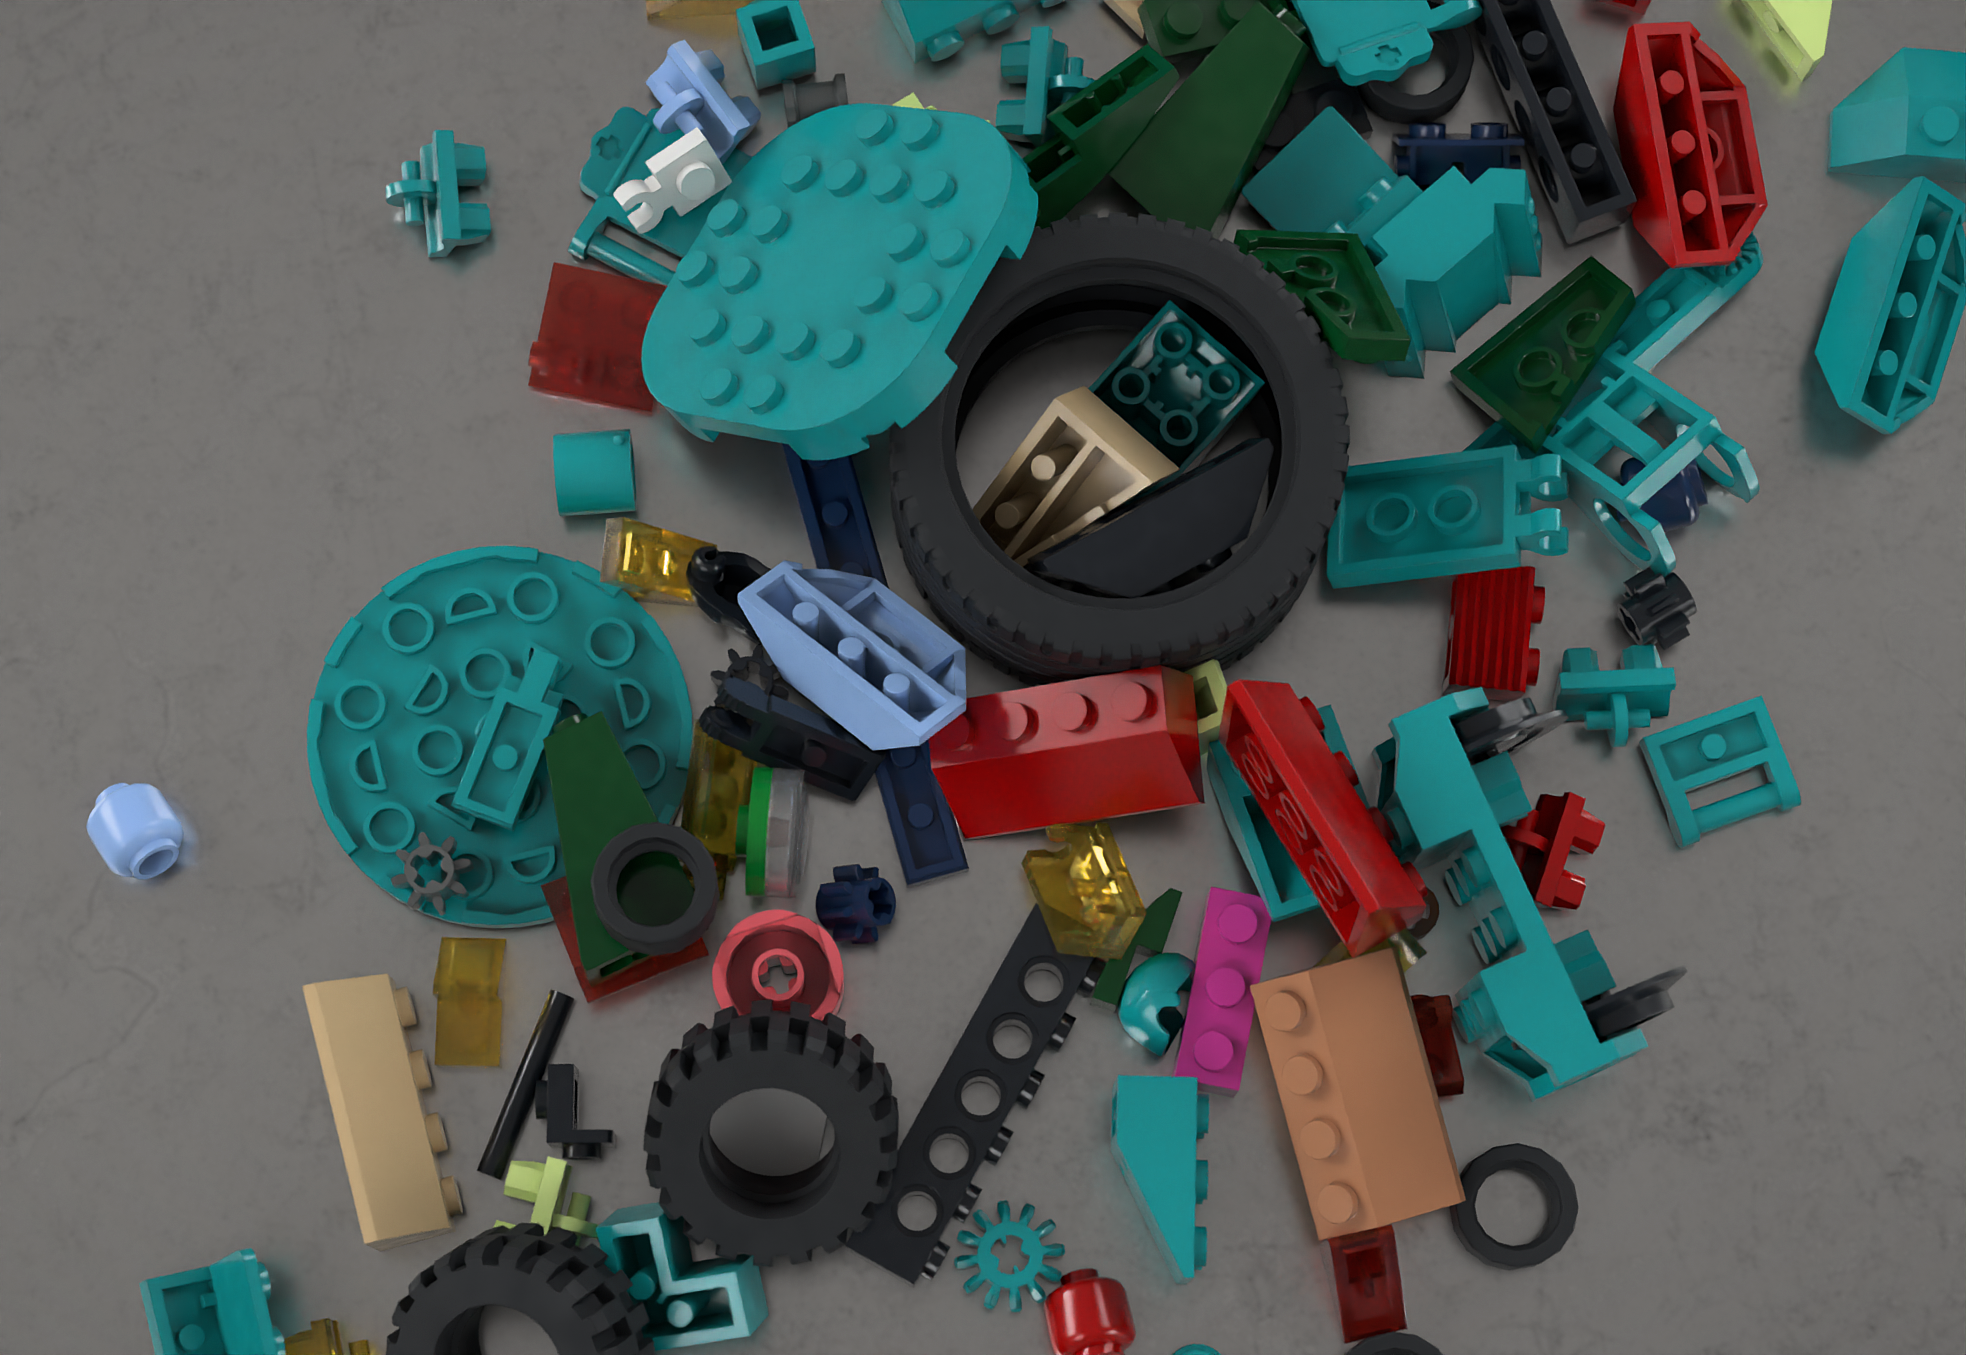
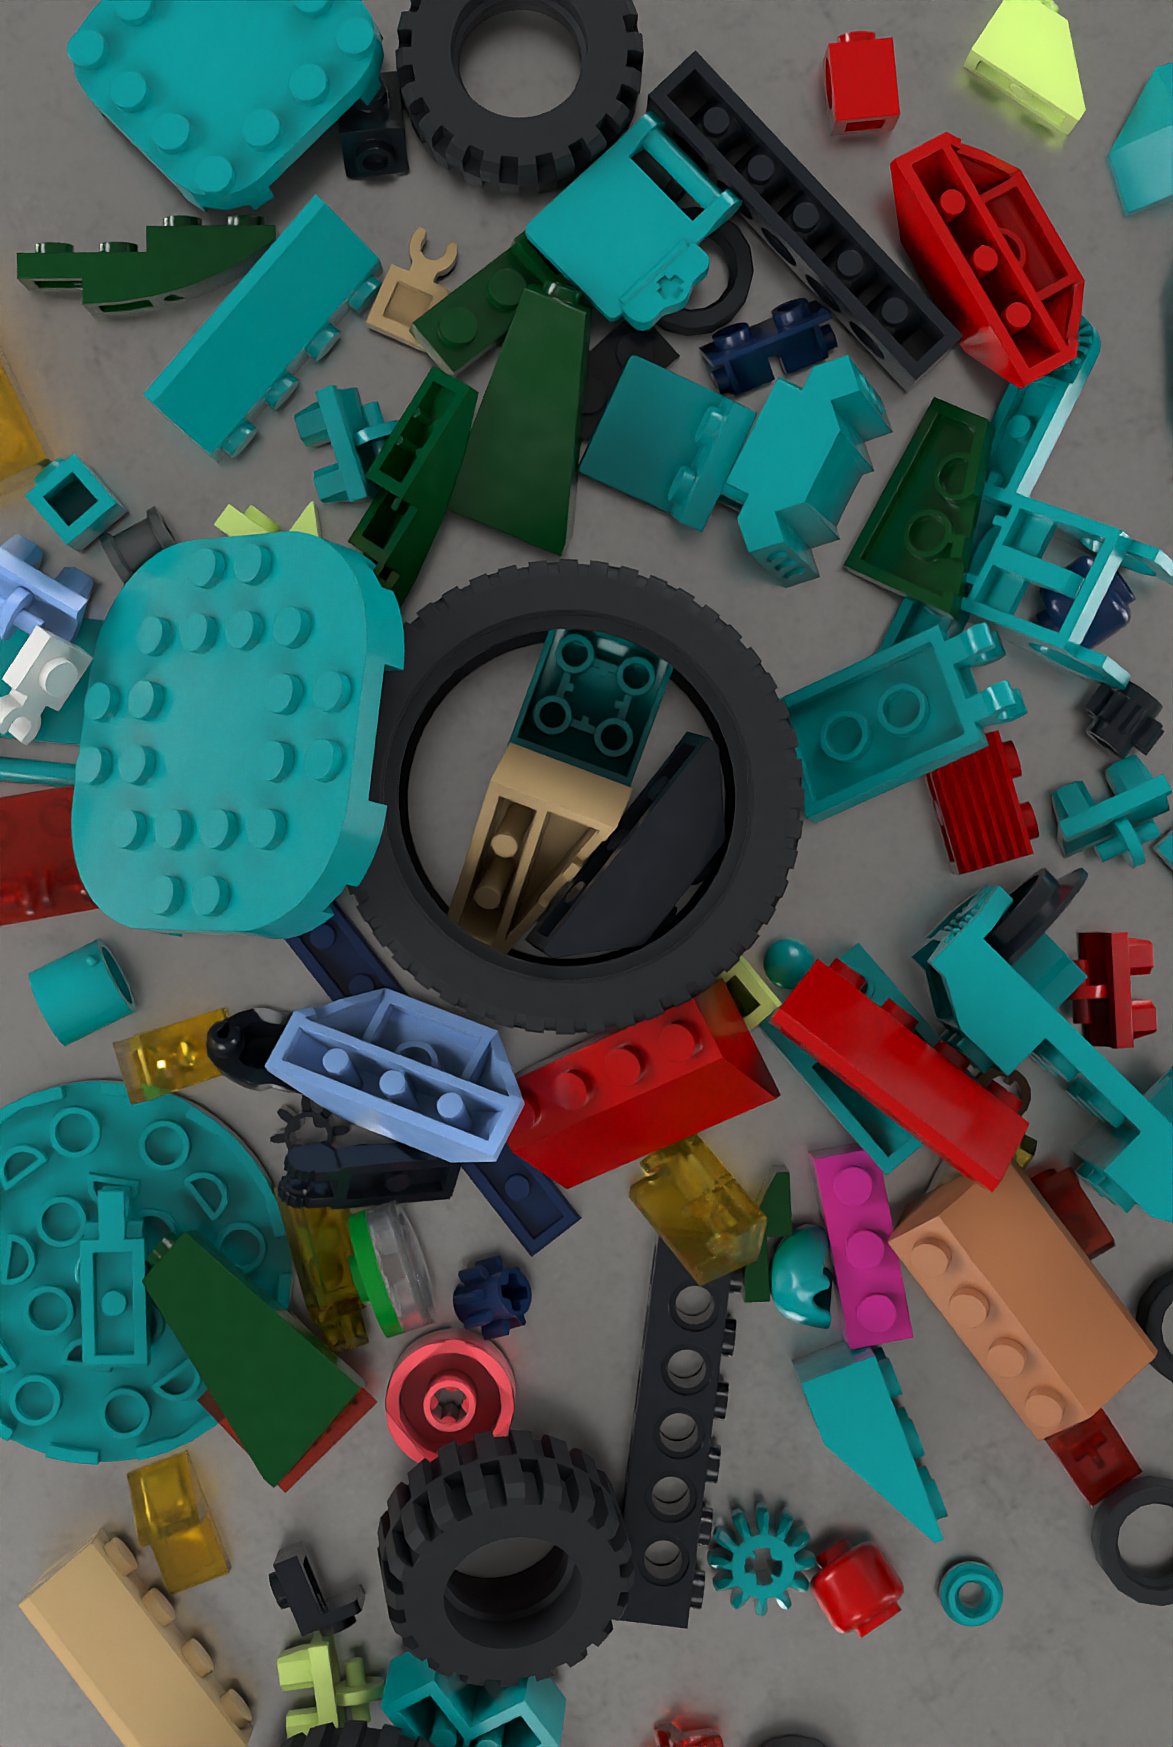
camera: 20 degrees left, 10 degrees up
dark grey gear [391,832,474,915] -> none
black bar [476,989,574,1180] -> none
black tyre [591,822,720,956] -> none
dark green wing [1234,229,1411,364] -> none

